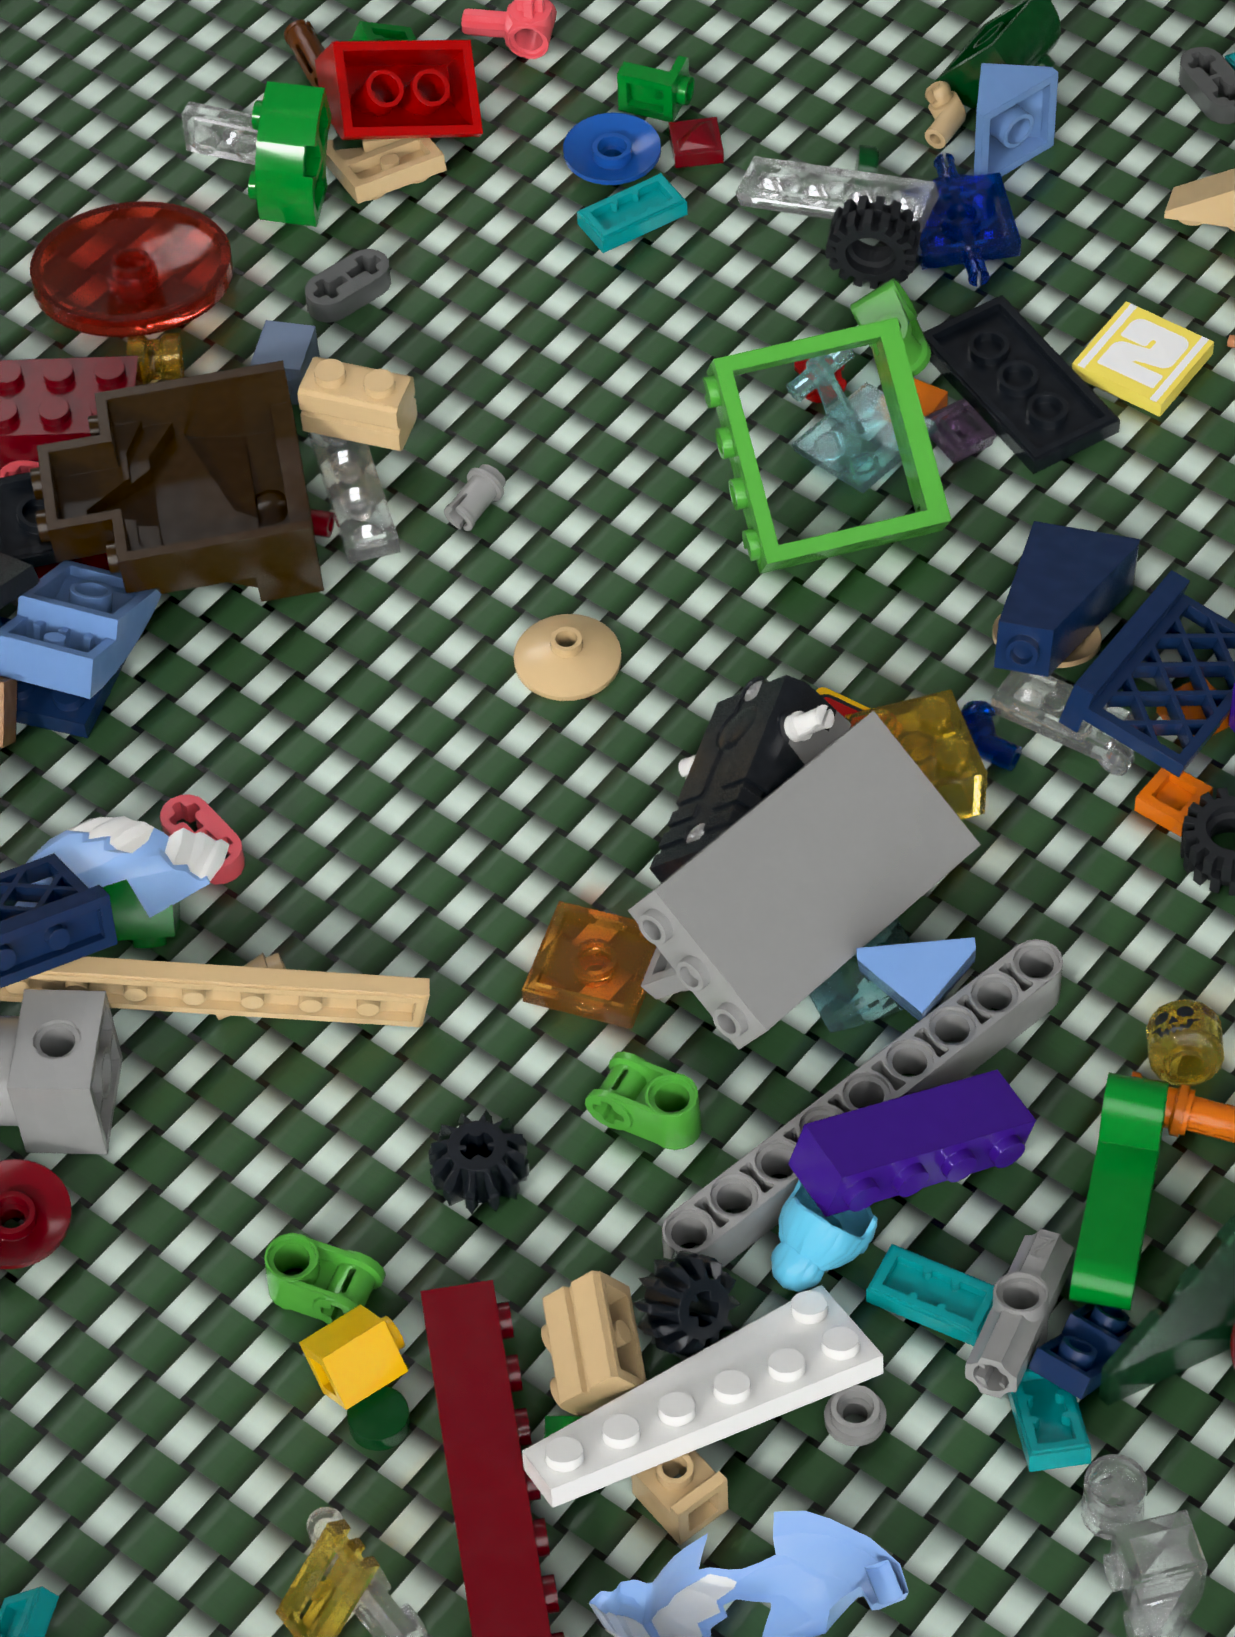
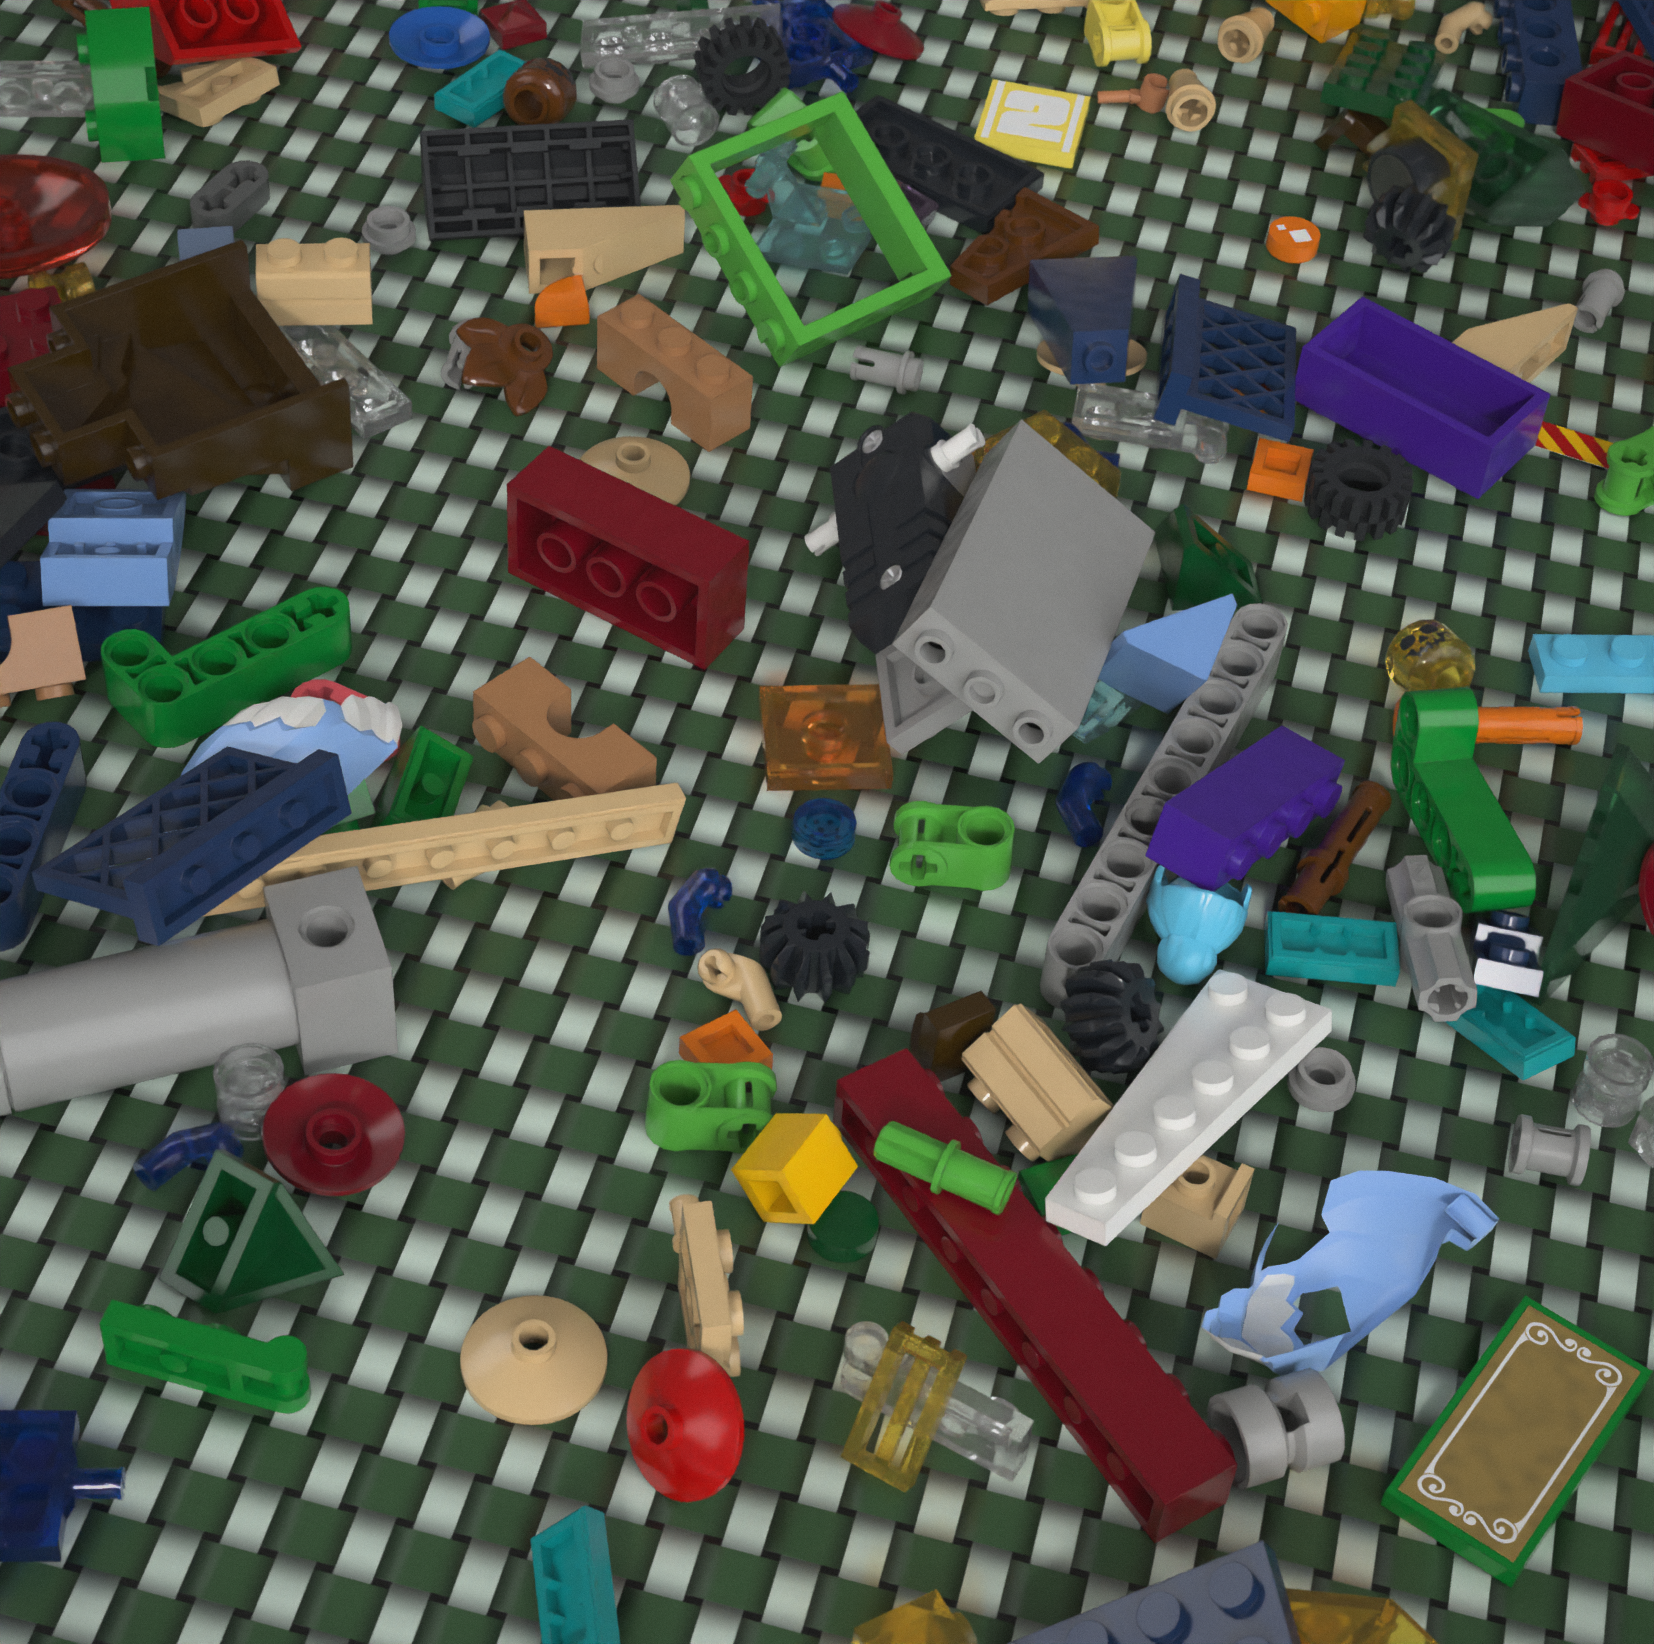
camera: 30 degrees left, 5 degrees down
none -> green beam [101,587,352,748]
none -> light grey plate [362,206,416,255]
none -> green slope [370,725,474,828]
none -> black piece [420,119,641,242]
none -> reddish brown plate [456,317,553,417]
none -> tan dish [460,1295,608,1425]
none -> medium nougat arch [472,657,657,801]
none -> reddish brown head [503,58,577,125]
none -> dark red brick [507,446,750,670]
none -> tan slope [524,205,685,294]
none -> orange tile [535,275,589,328]
none -> light grey plate [589,58,640,104]
none -> medium nougat arch [597,294,753,452]
none -> red dish [627,1348,745,1502]
none -> clear wheel [653,75,719,147]
none -> clear blue arm [668,868,733,956]
none -> tan plate [669,1194,744,1377]
none -> orange tile [679,1009,773,1084]
none -> tan arm [697,948,782,1031]
none -> clear blue tile [792,798,857,860]
none -> dark red dish [832,0,924,60]
none -> light grey pin [850,344,924,395]
none -> bright green axle [873,1121,1017,1215]
none -> dark brown tile [909,990,996,1082]
none -> reddish brown wing [950,187,1099,305]
none -> clear blue arm [1055,761,1112,848]
none -> dark green slope [1154,503,1262,611]
none -> reddish brown pin [1278,781,1392,915]
none -> light grey bush [1508,1114,1591,1186]

